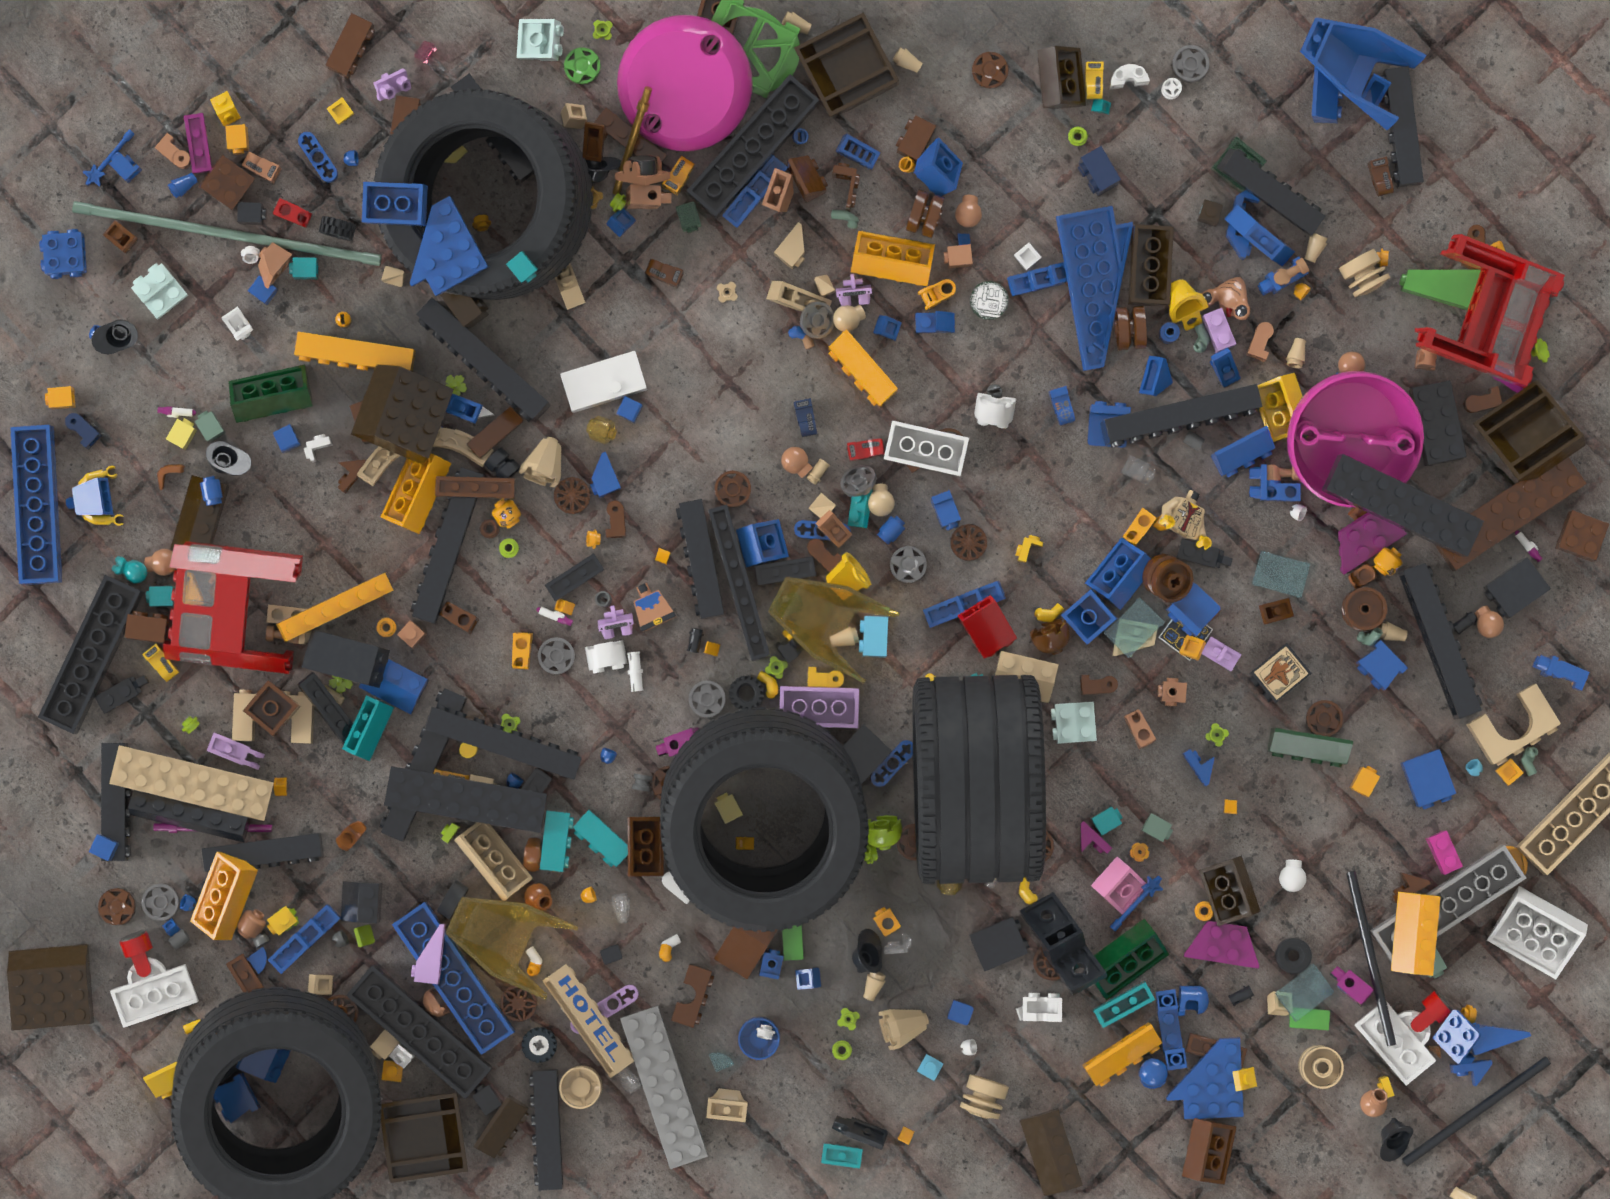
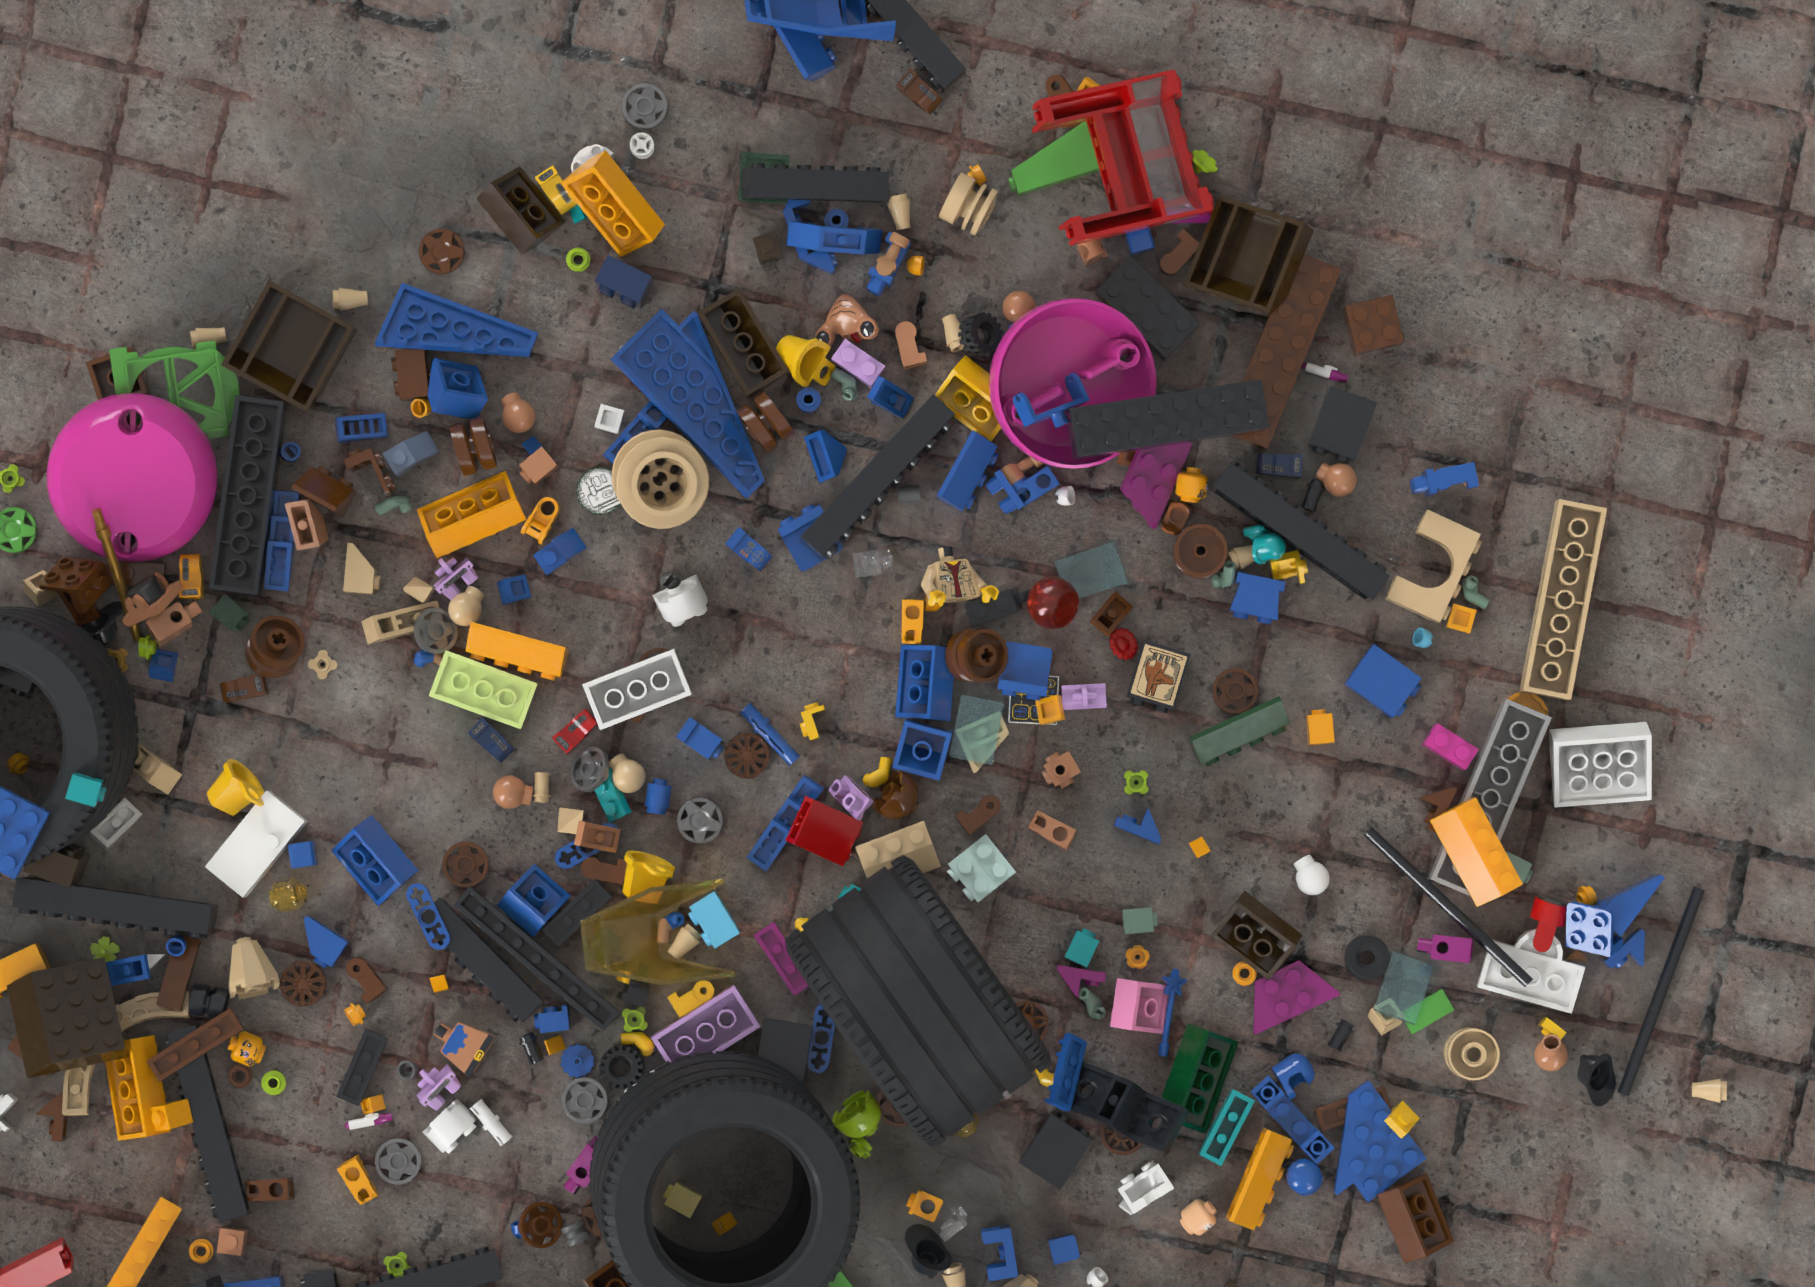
camera: 40 degrees left, 0 degrees up
none -> reddish brown bracket [38,557,111,614]
none -> white slope [89,798,142,851]
none -> light orange brick [150,1099,193,1131]
none -> blue hinge [166,935,187,956]
none -> yellow container [207,759,265,816]
none -> reddish brown wheel [245,616,305,678]
none -> blue slope [331,815,419,906]
none -> blue wing [375,283,538,357]
none -> sand blue slope [383,431,439,477]
none -> blue beam [406,883,451,950]
none -> yellowish green plate [429,650,538,729]
none -> reddish brown wheel [518,1202,563,1248]
none -> blue brick [534,1005,571,1033]
none -> light orange slope [561,150,665,257]
none -> blue piece [561,1044,594,1078]
none -> tan wheel [612,430,709,529]
none -> arm [657,912,684,944]
none -> blue pin [740,703,800,766]
none -> magenta plate [753,922,809,996]
none -> blue brick [824,209,849,228]
none -> lavender hips [829,775,874,821]
none -> black tyre [958,312,1004,358]
none -> blue panel [981,1224,1018,1281]
none -> blue piece [1013,373,1090,428]
none -> clear red wheel [1027,576,1079,630]
none -> blue plate [1045,1033,1087,1111]
none -> sand green arm [1078,988,1106,1020]
none -> red piece [1109,627,1139,660]
none -> blue piece [1124,228,1155,256]
none -> light nougat head [1180,1199,1217,1236]
none -> teal piece [1243,524,1286,564]
none -> dark blue leg [1256,454,1303,479]
none -> yellow bracket [1270,550,1308,584]

